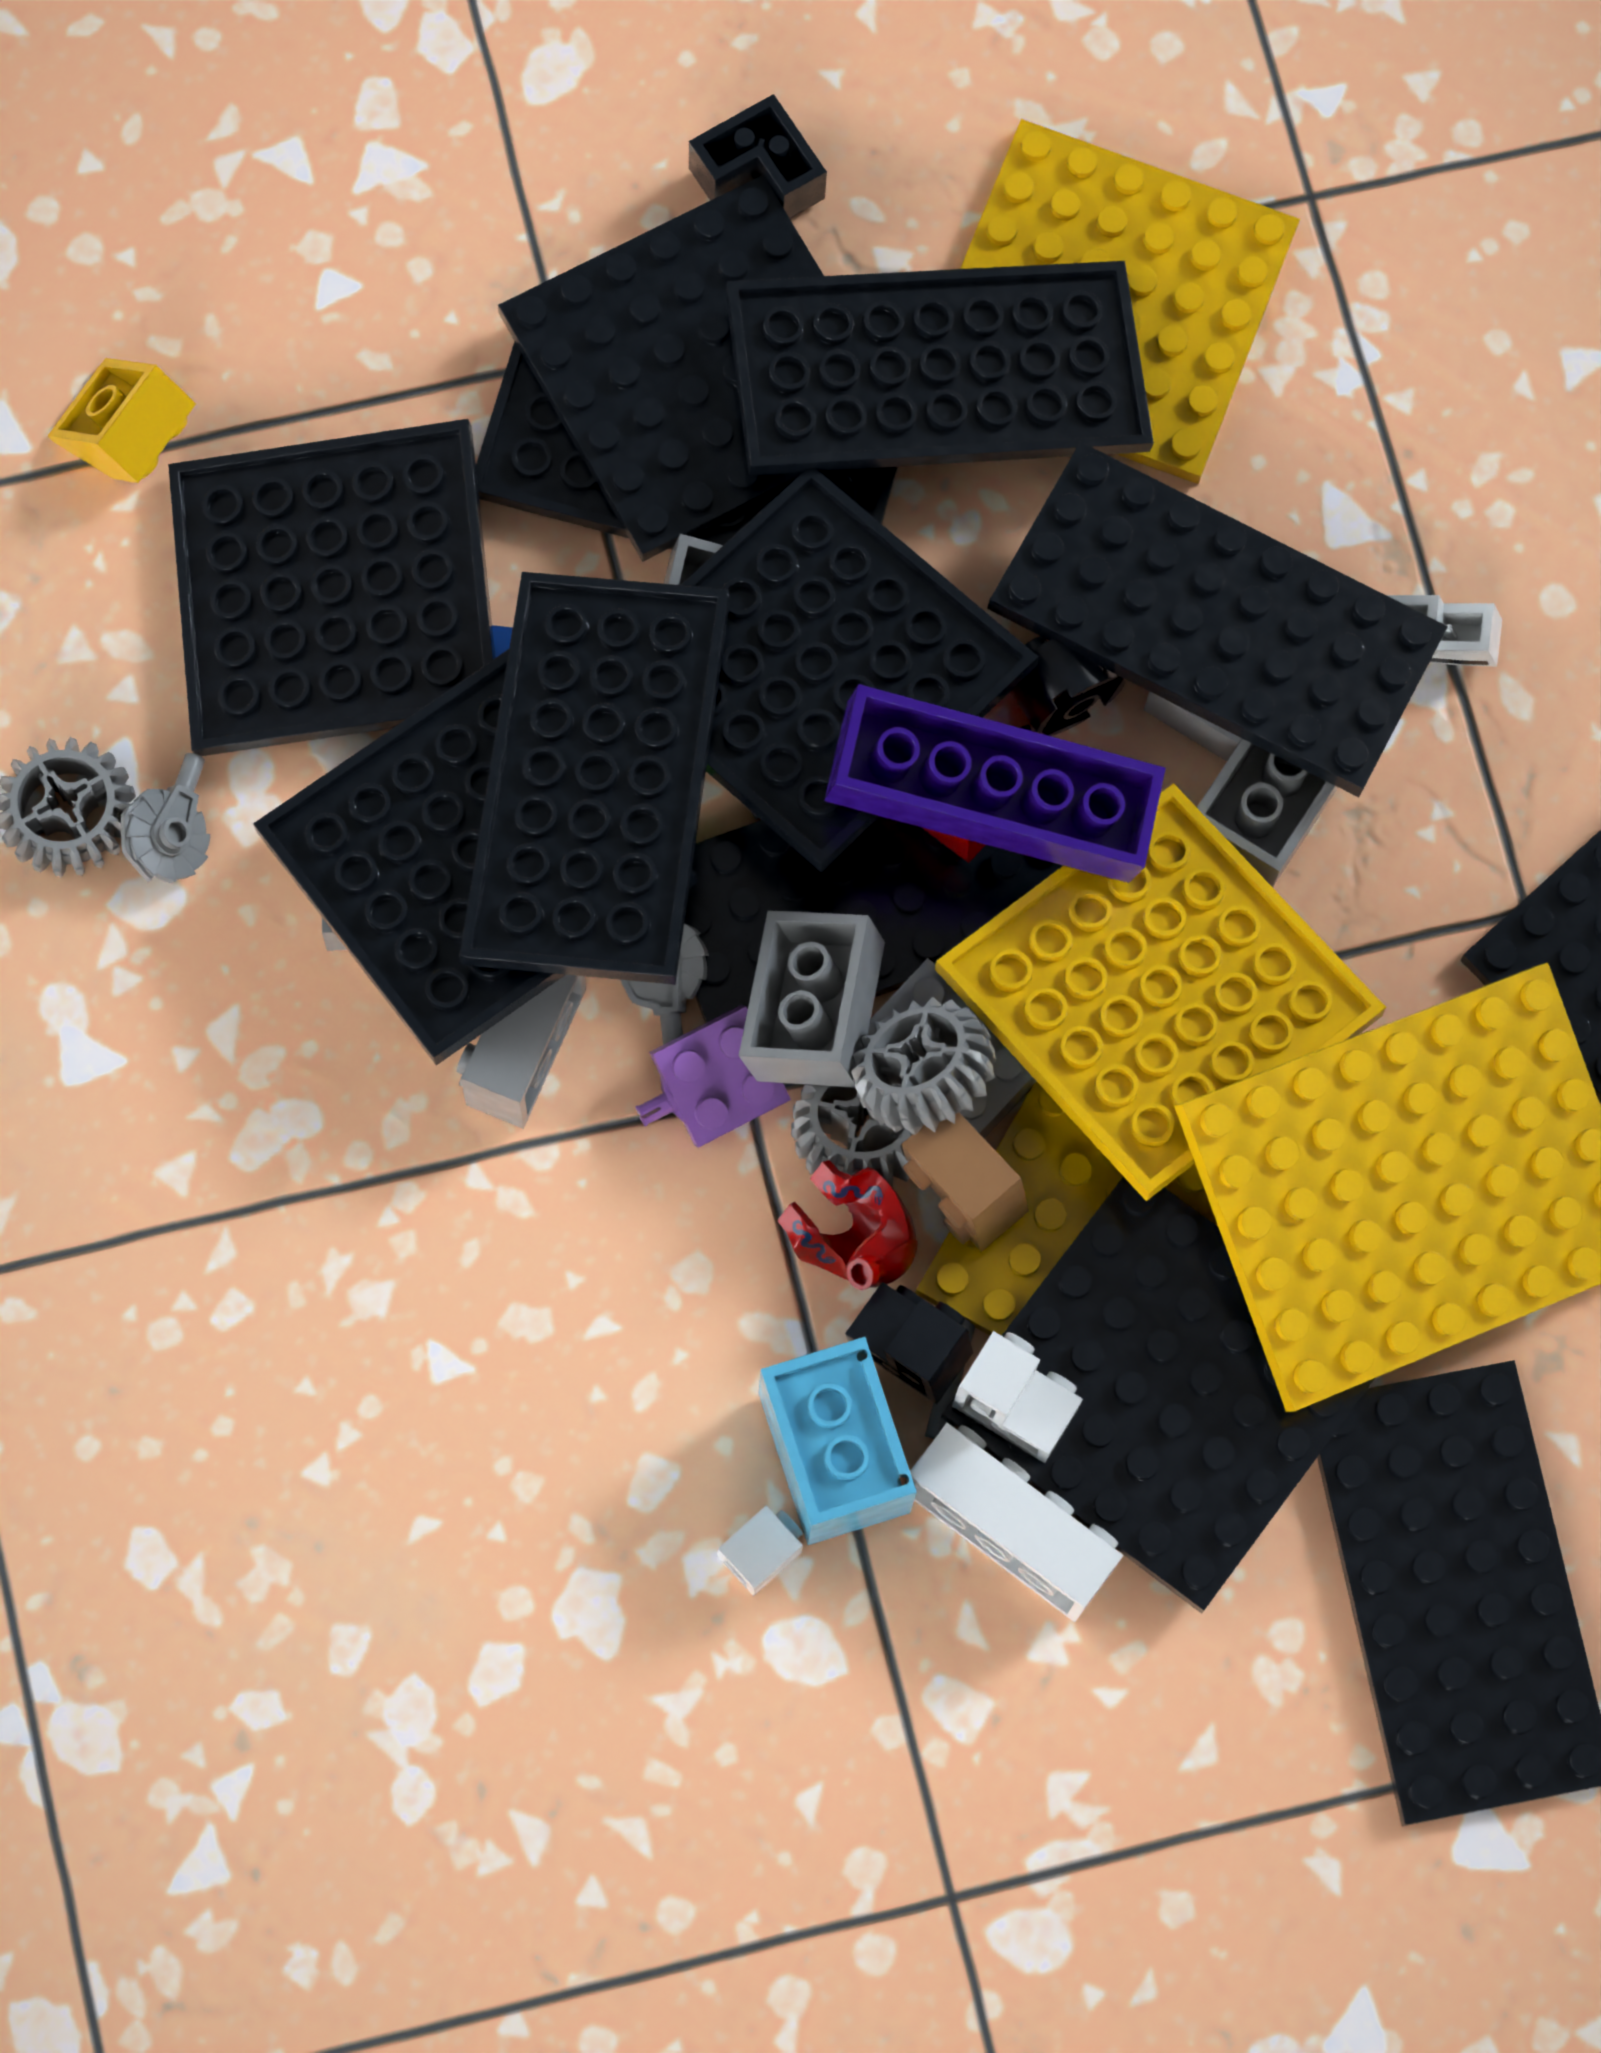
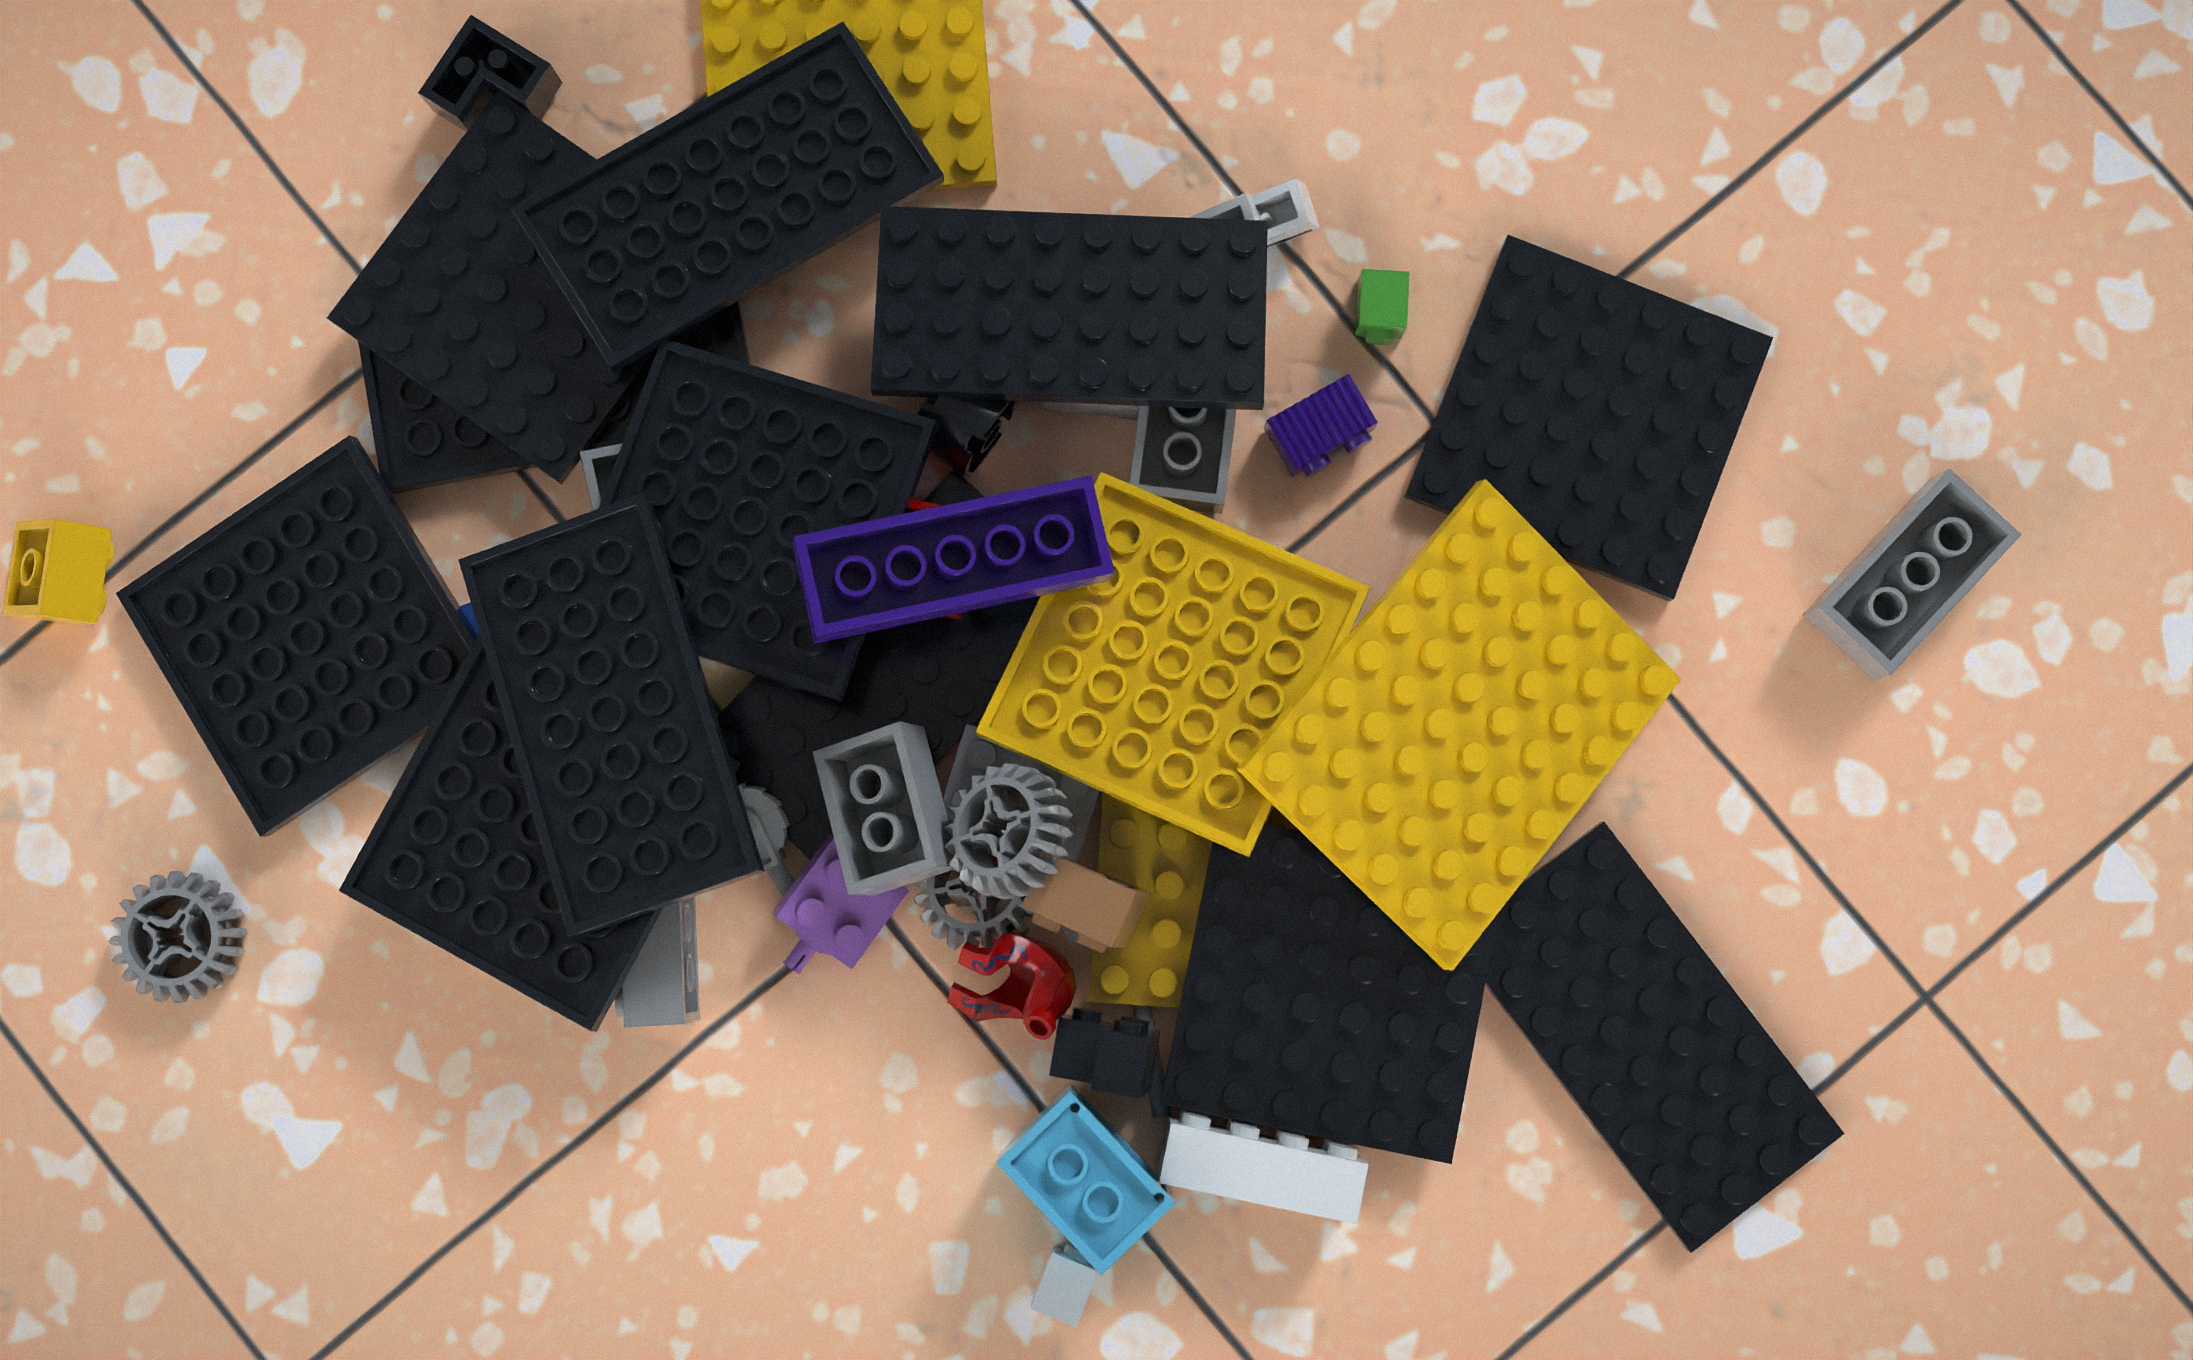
camera: 20 degrees left, 10 degrees up
light grey piece [121,753,210,883] -> none
white brick [952,1331,1083,1463] -> none
none -> dark purple brick [1264,374,1378,477]
none -> bright green brick [1354,269,1410,345]

